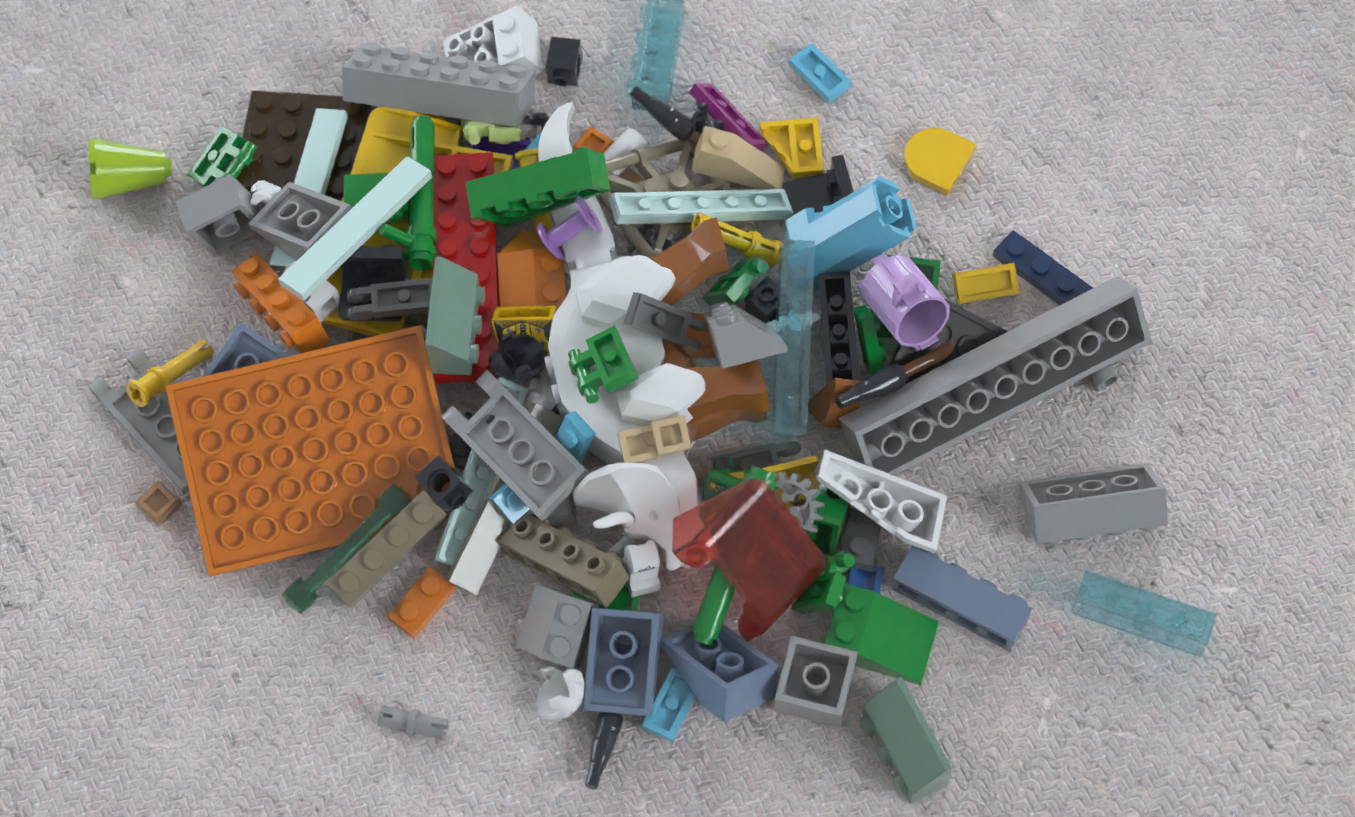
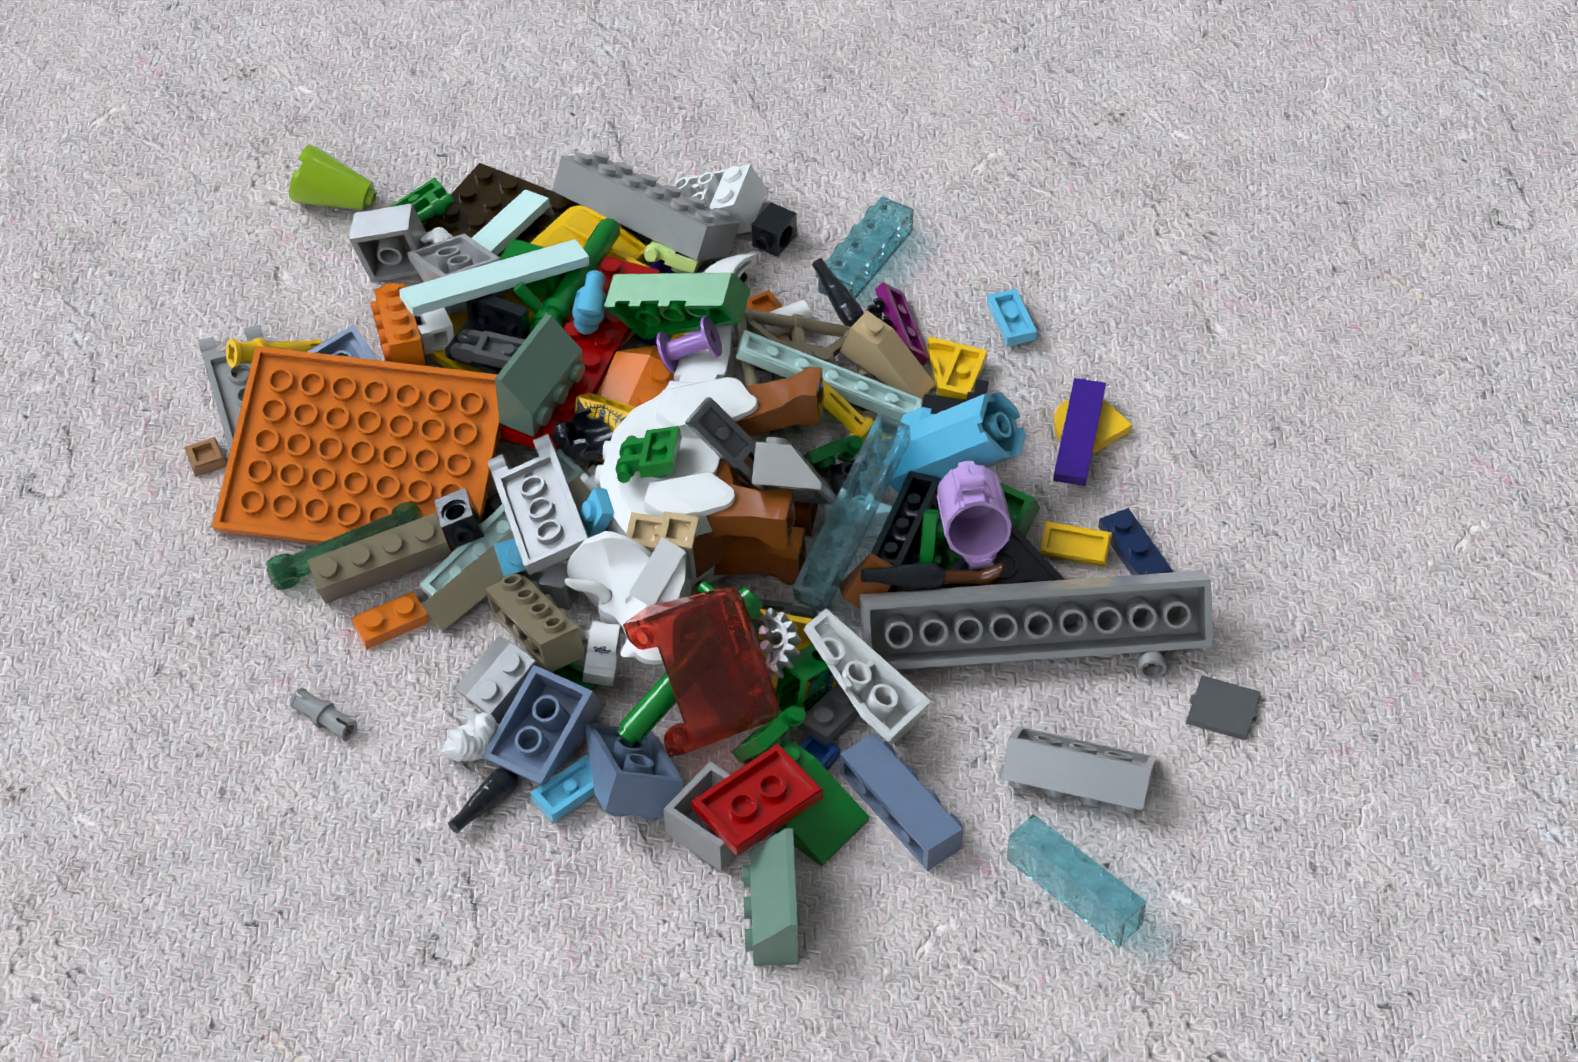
camera: 20 degrees right, 15 degrees down
none -> medium azure arm [572,270,607,335]
none -> white sticker [629,538,685,608]
none -> red tile [691,744,823,856]
none -> dark purple tile [1053,378,1106,486]
none -> dark grey piece [1186,675,1261,740]

